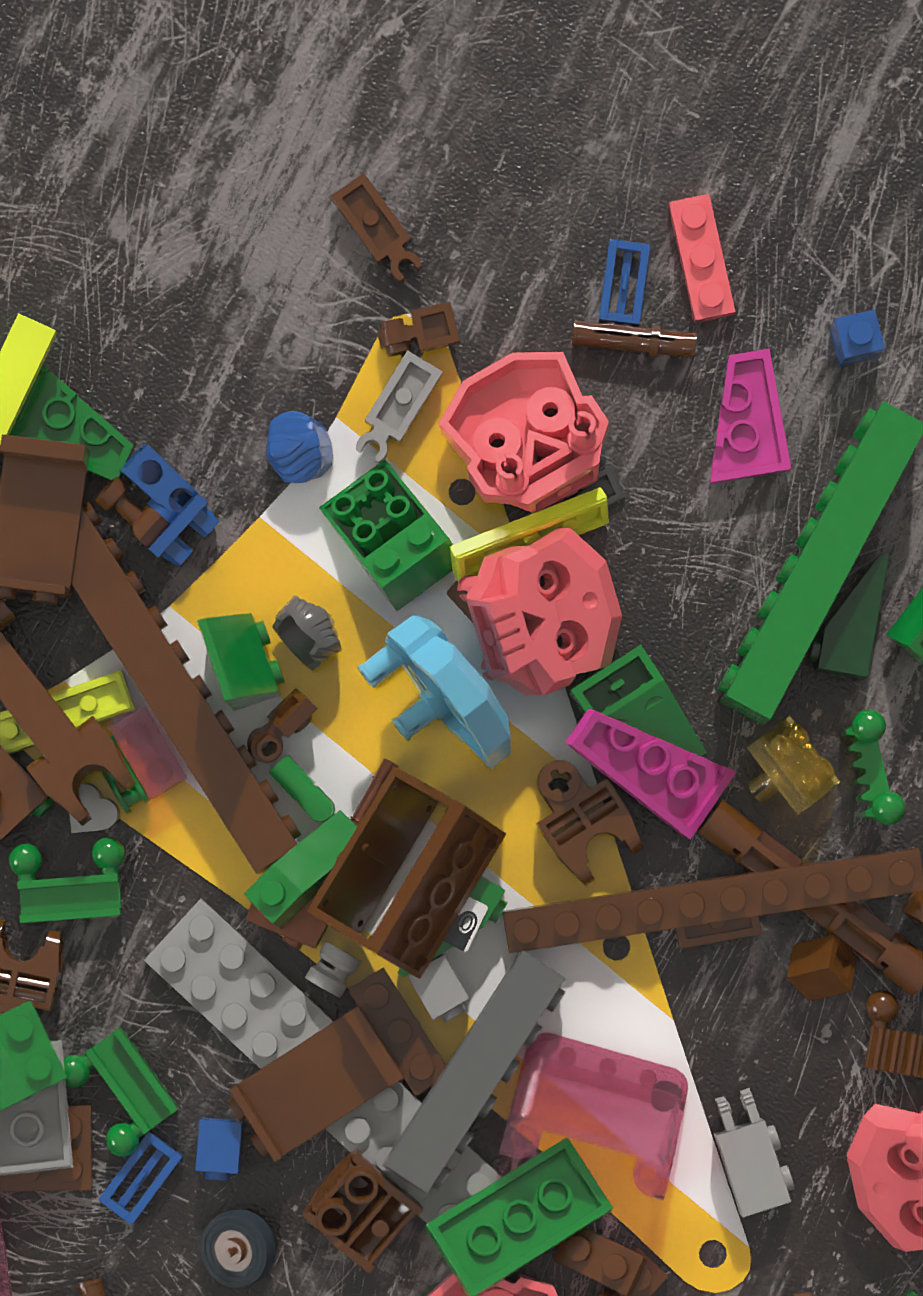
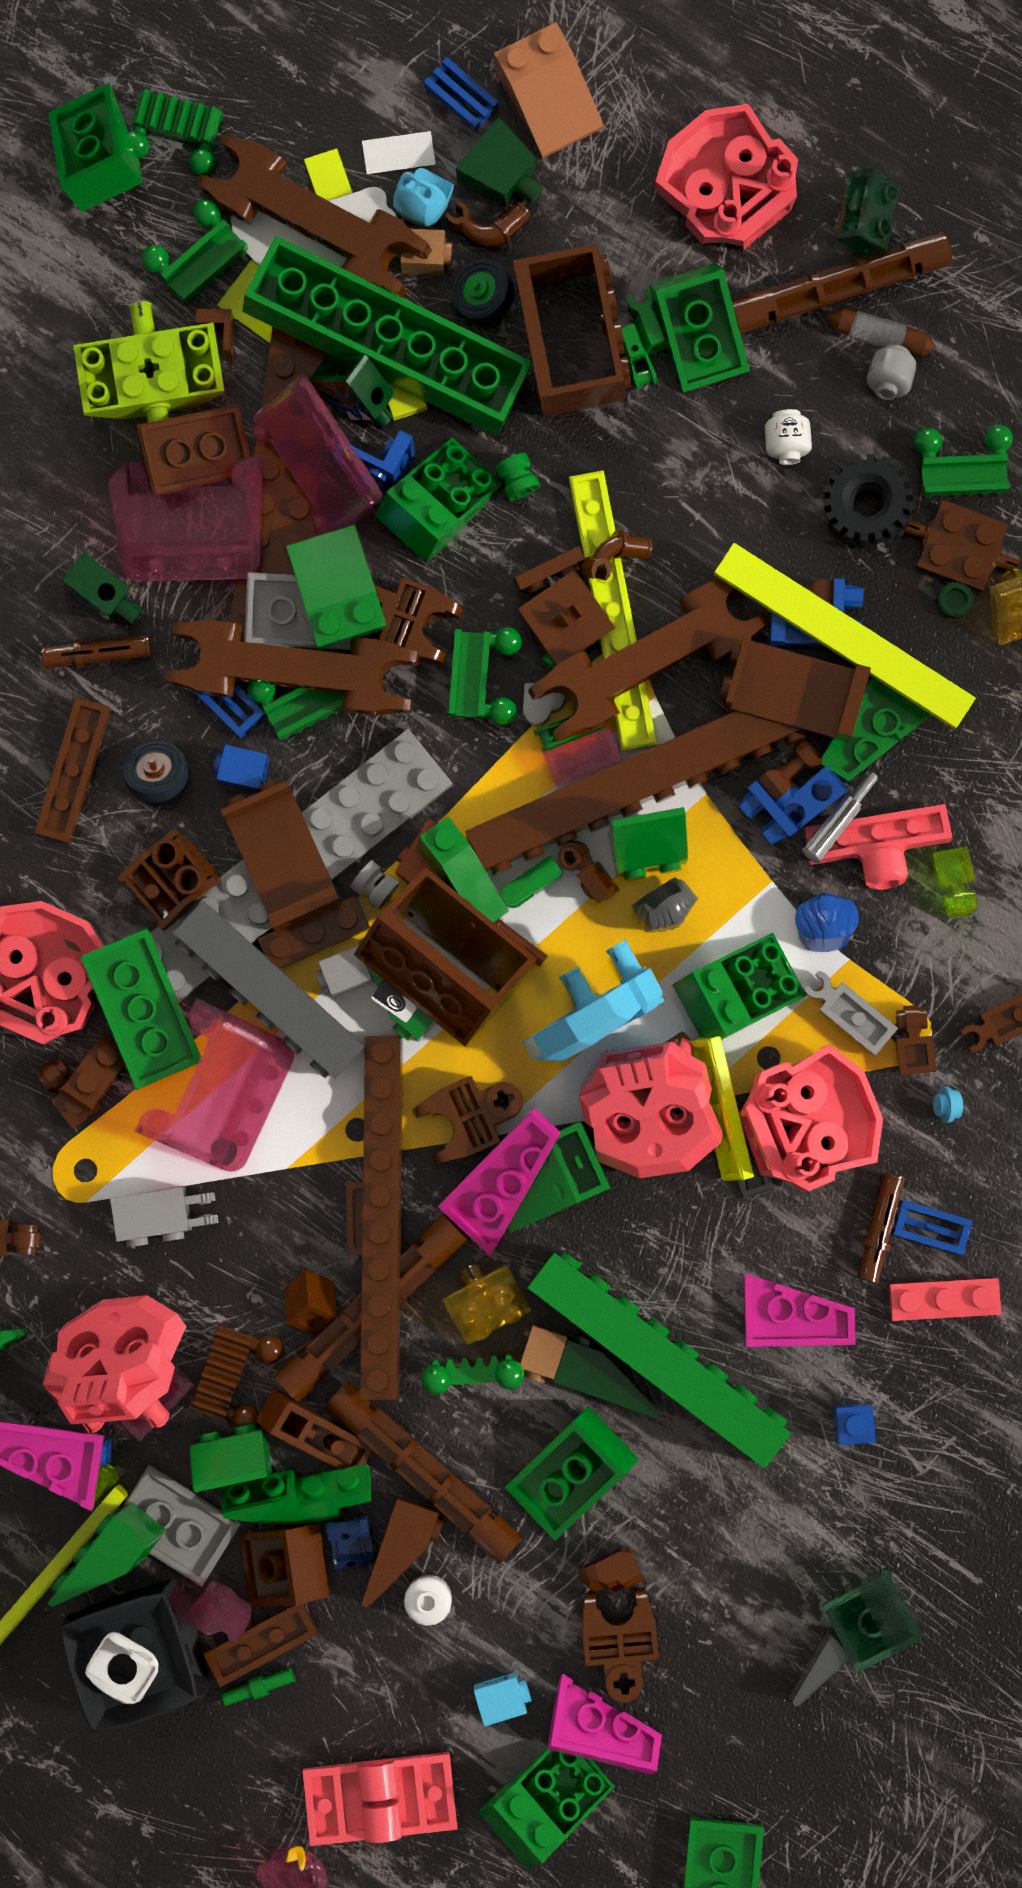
camera: 100 degrees right, 0 degrees up
none -> reddish brown piece [165,619,419,716]
none -> medium nougat brick [520,1325,567,1383]
none -> light grey axle [802,773,878,863]
none -> coral plate [804,804,953,890]
none -> clear neon green plate [930,846,977,919]
none -> medium azure plate [933,1087,963,1123]

